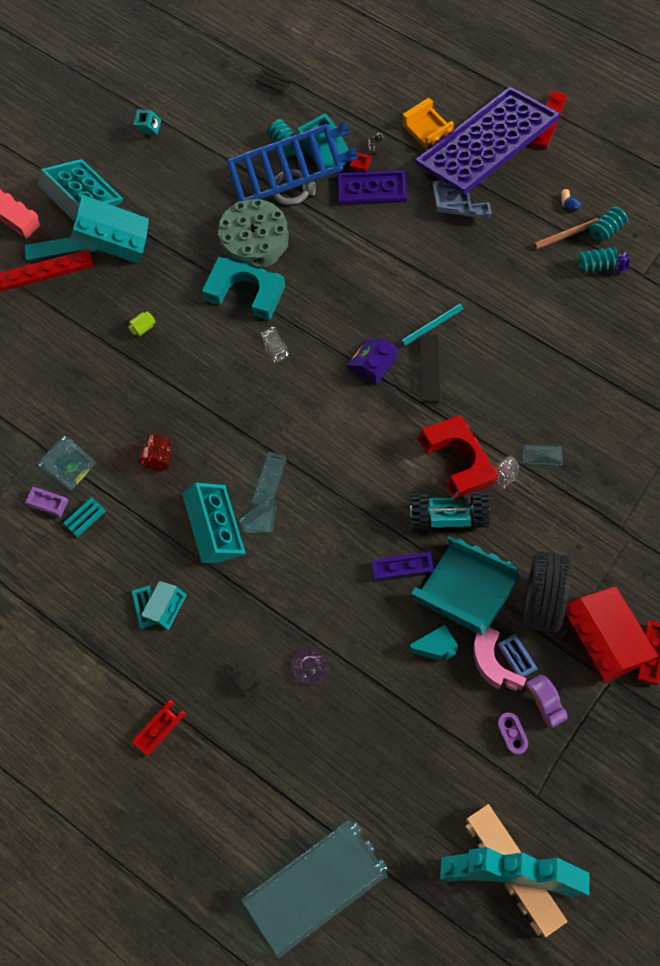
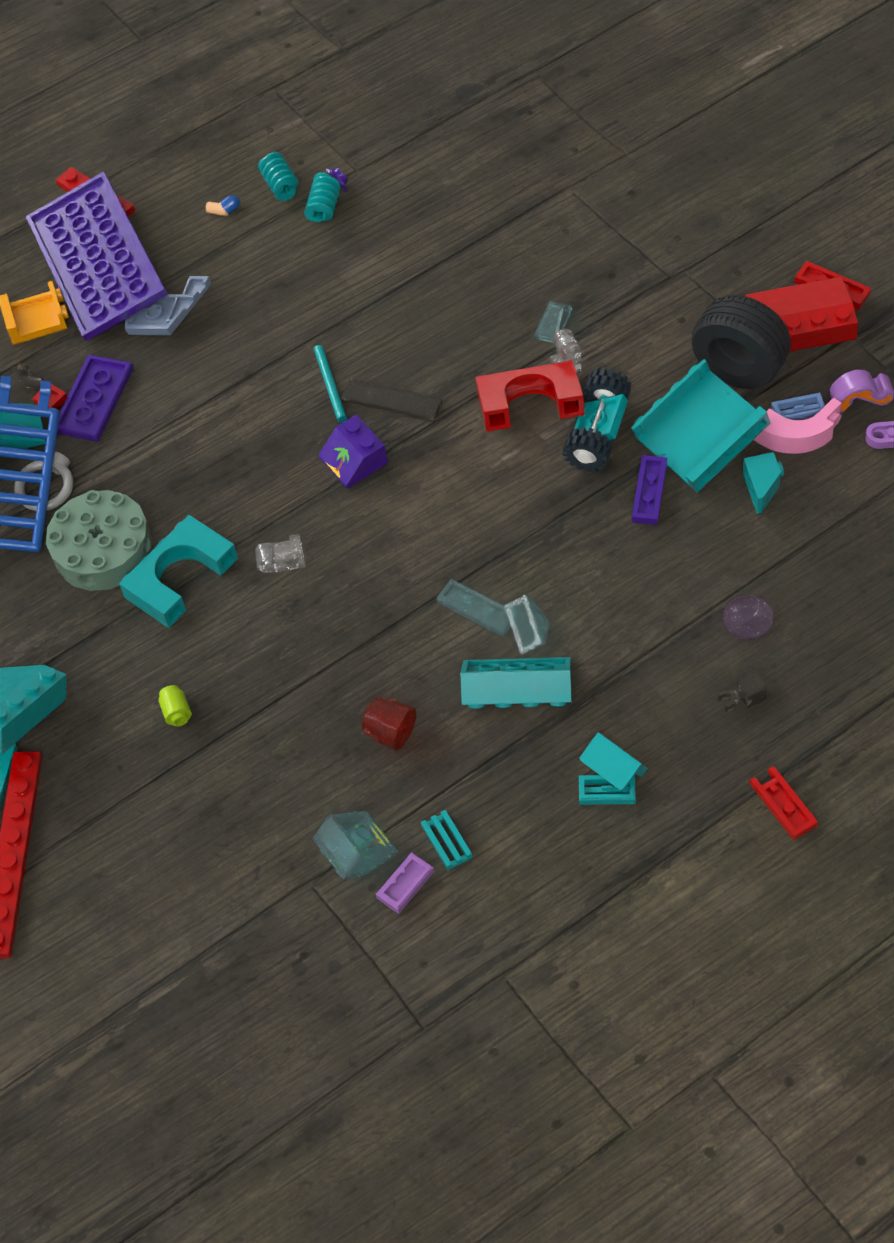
camera: 70 degrees left, 10 degrees down
nougat bar [534,218,598,250] -> none

